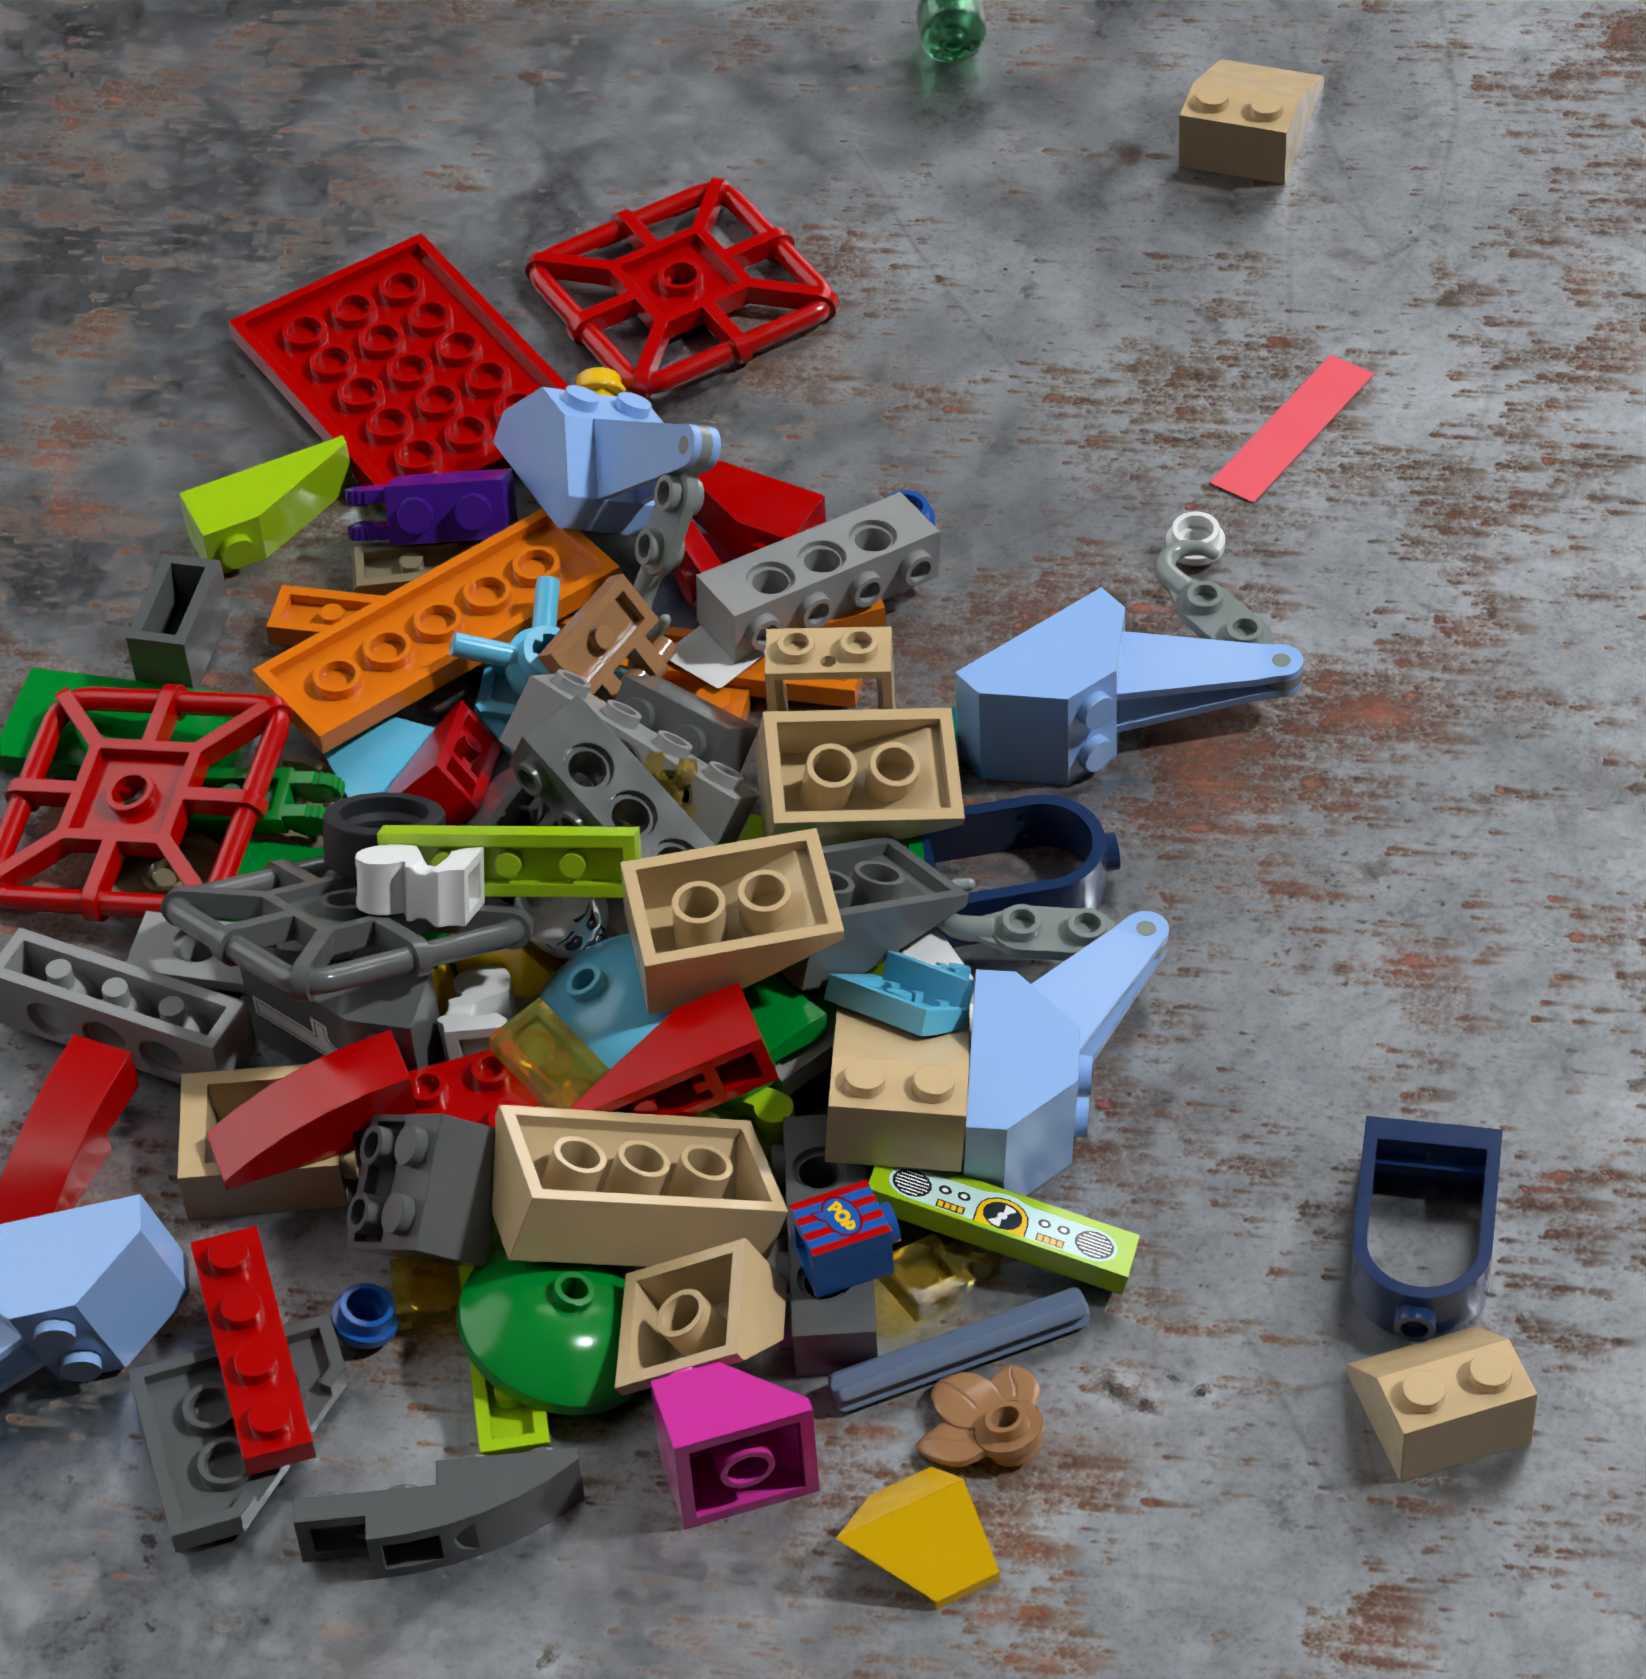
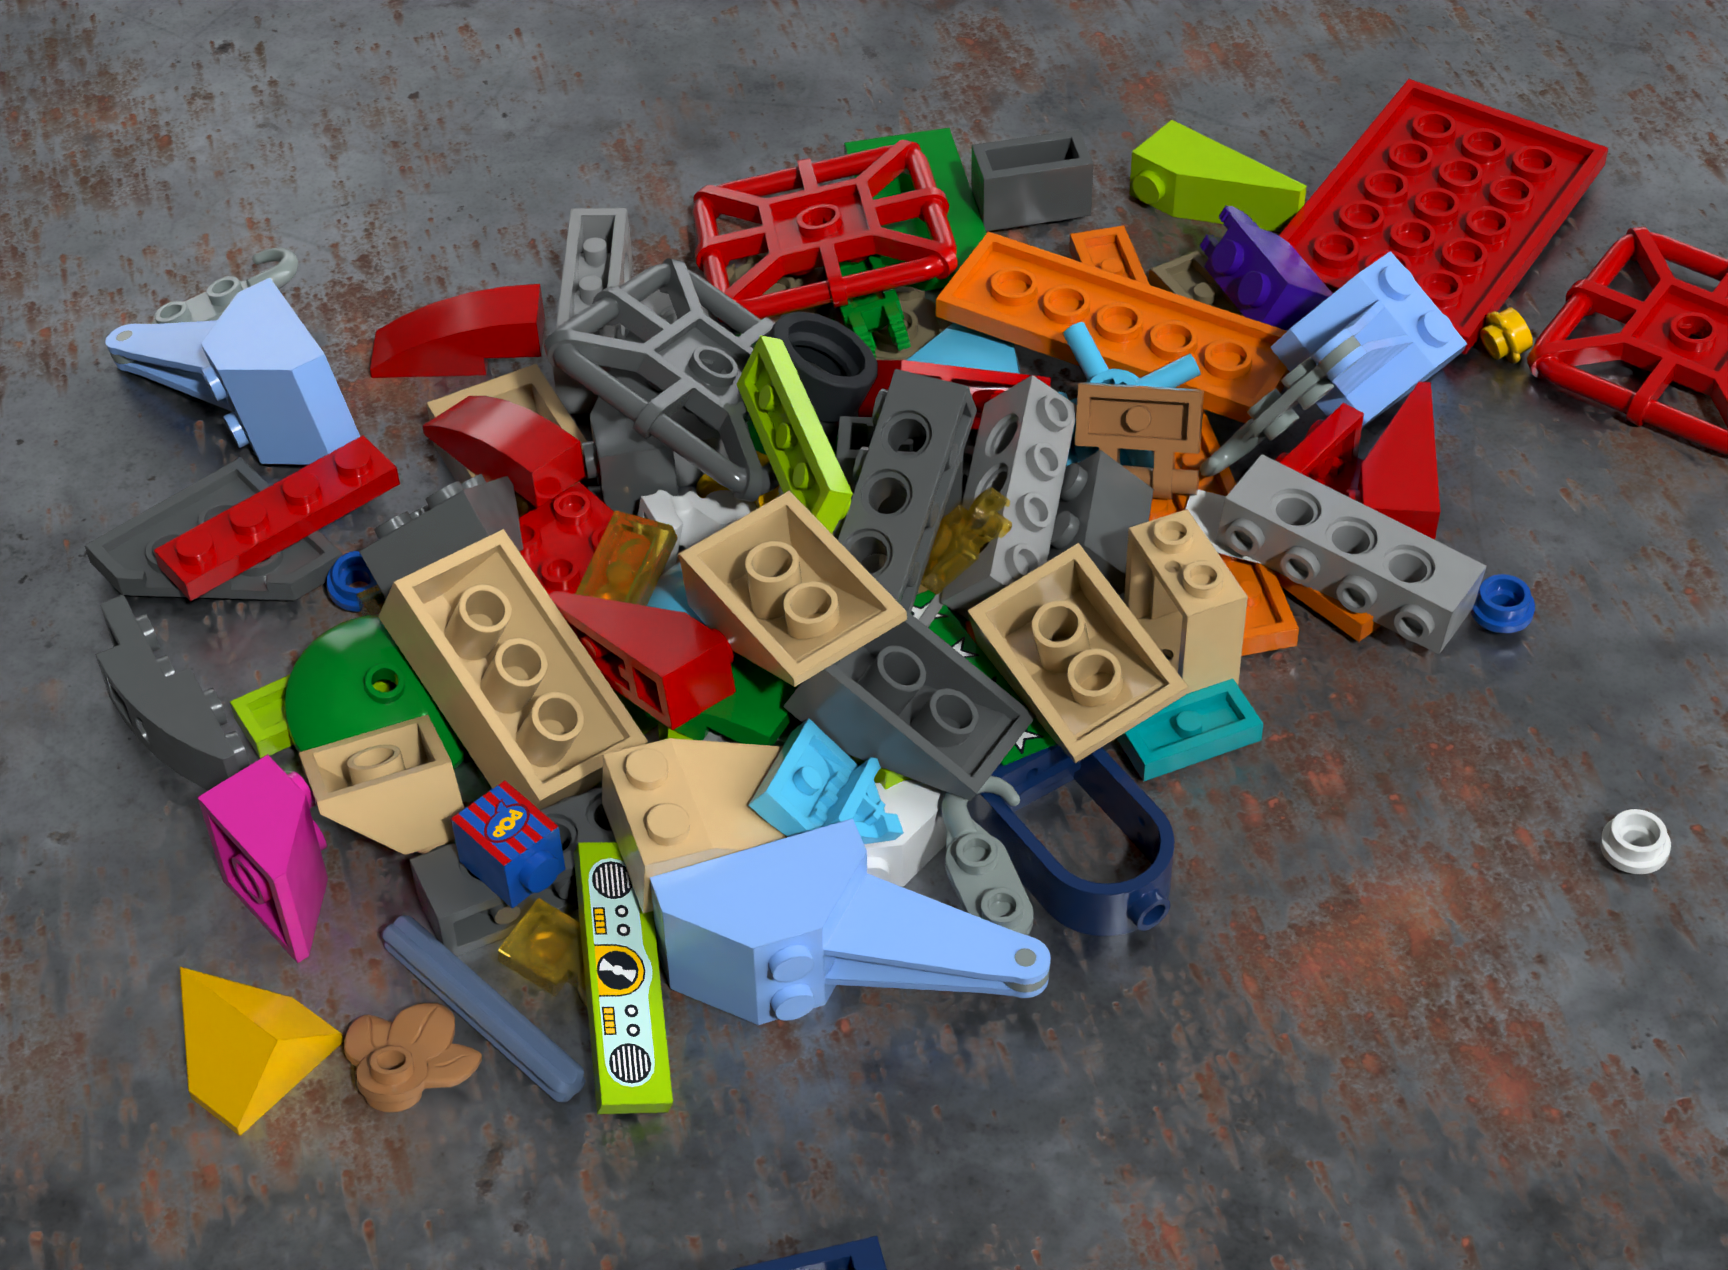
camera: 65 degrees right, 0 degrees up
white leg [355,844,485,927] -> none
light blue slope [955,540,1303,785] -> none

